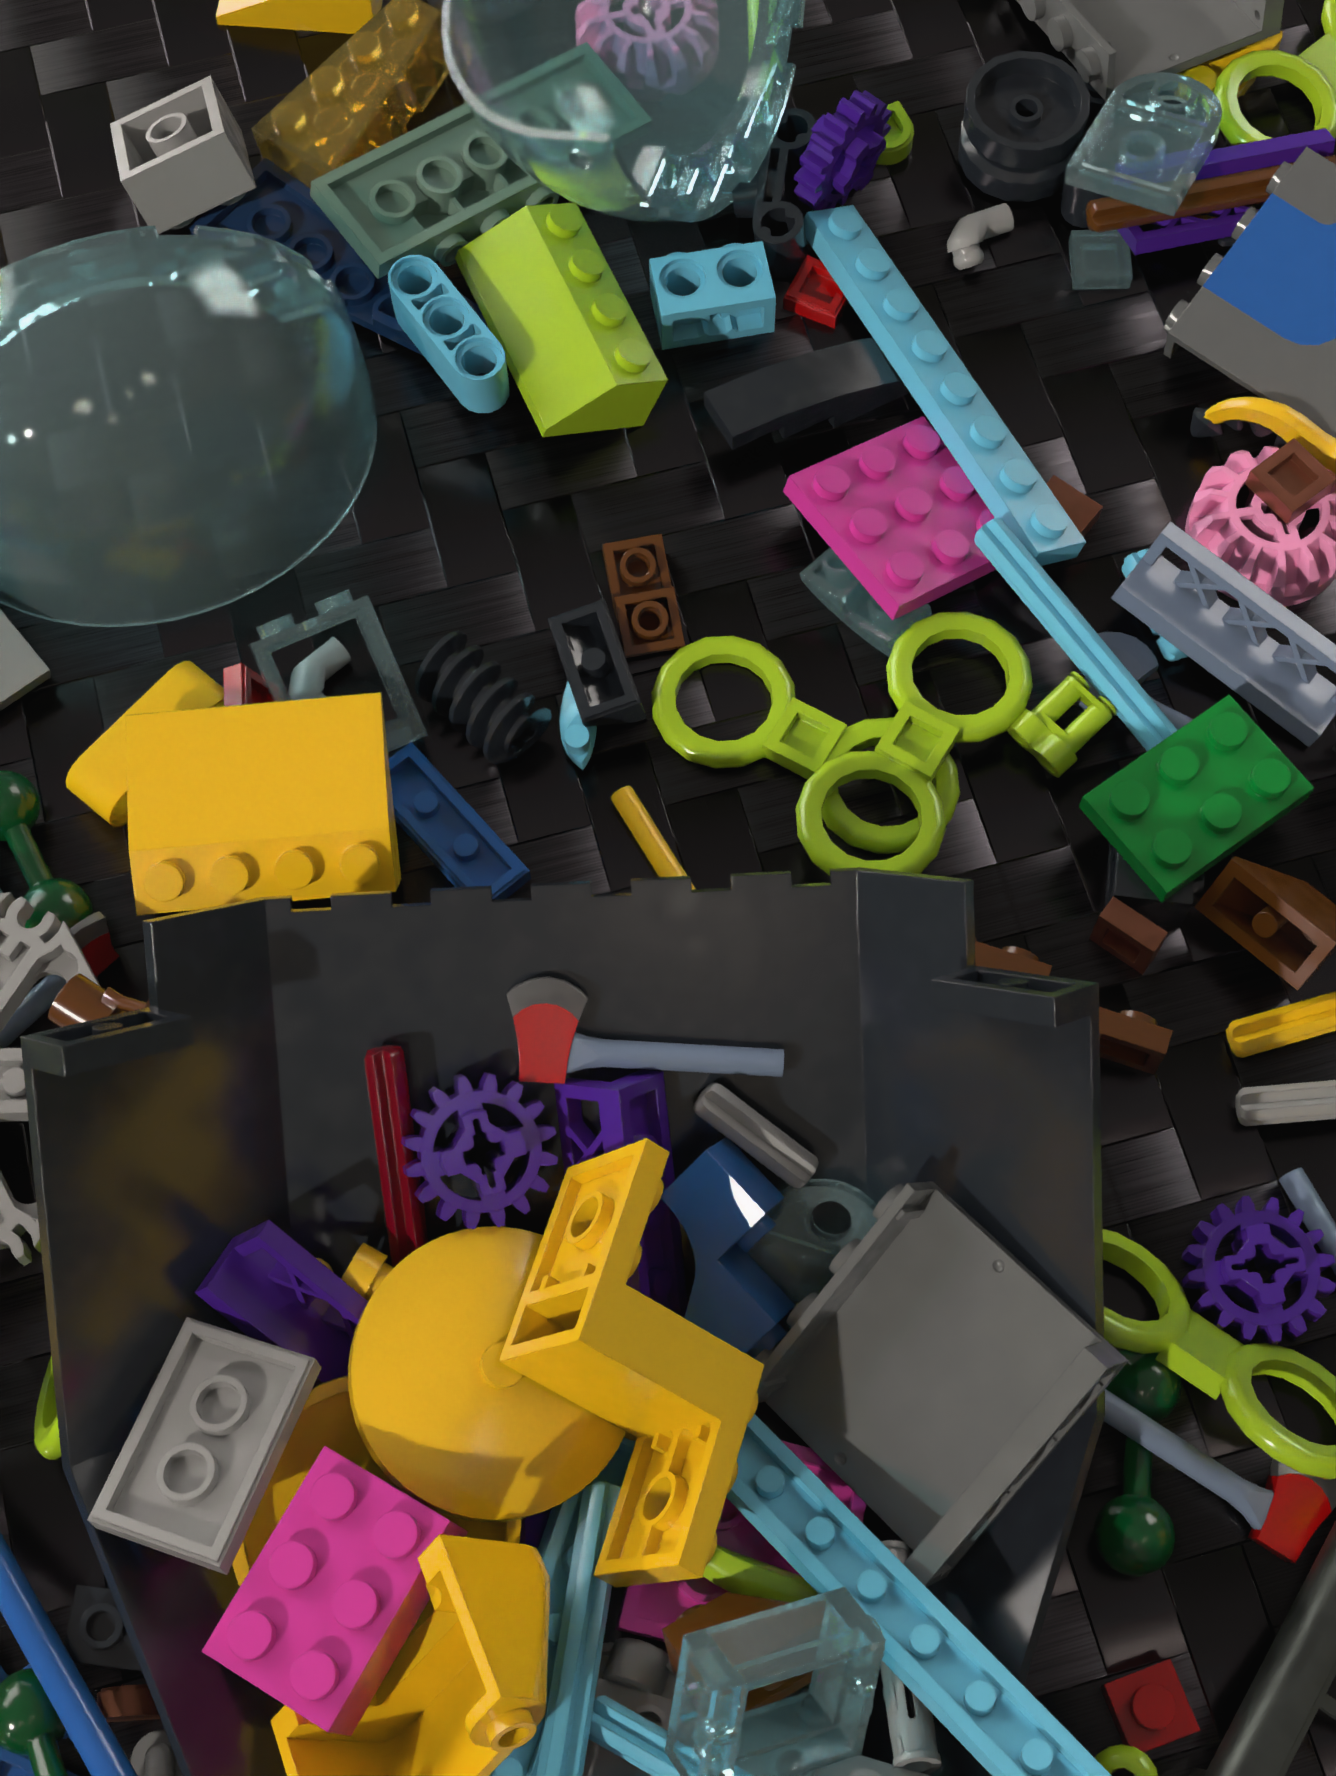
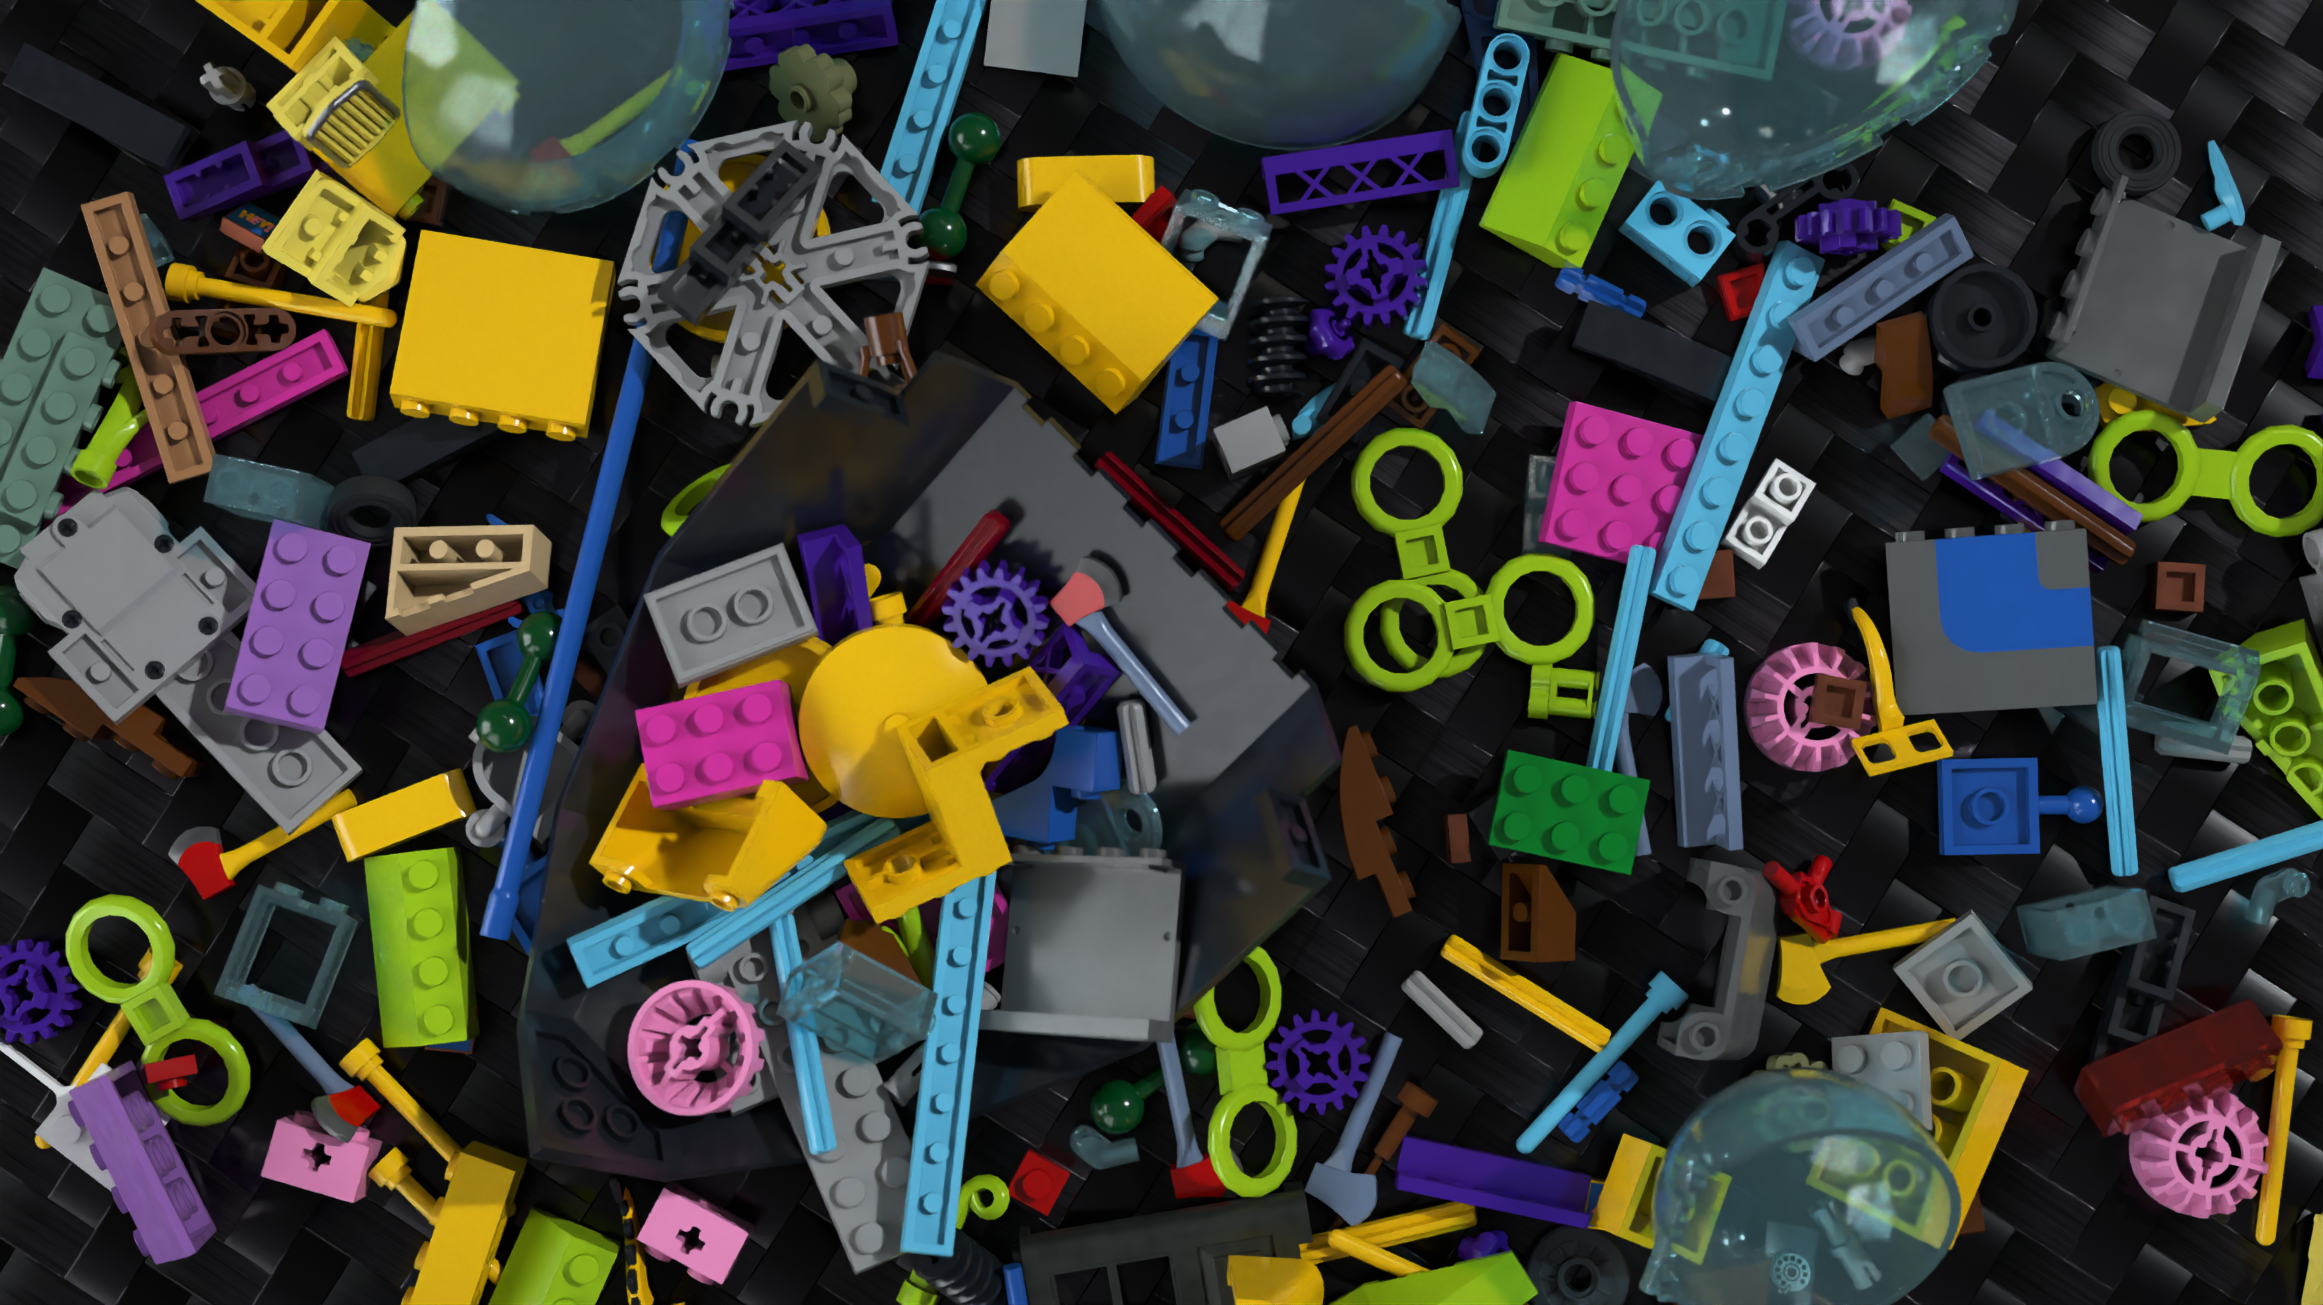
camera: 50 degrees right, 20 degrees up
none -> clear light blue arm [1070,1124,1140,1169]
none -> light grey brick [1212,406,1290,483]
none -> reddish brown axle [1220,364,1407,541]
none -> dark purple fence [1260,129,1460,216]
none -> dark purple piece [1303,305,1355,360]
none -> dark purple gear [1325,225,1428,330]
none -> medium azure axle [1403,111,1483,340]
none -> clear light blue slope [1411,341,1496,434]
none -> blue axle [1555,267,1647,319]
none -> white slope [1719,458,1816,569]
none -> sand blue fence [1787,213,1974,362]
none -> reddish brown slope [1874,311,1933,419]

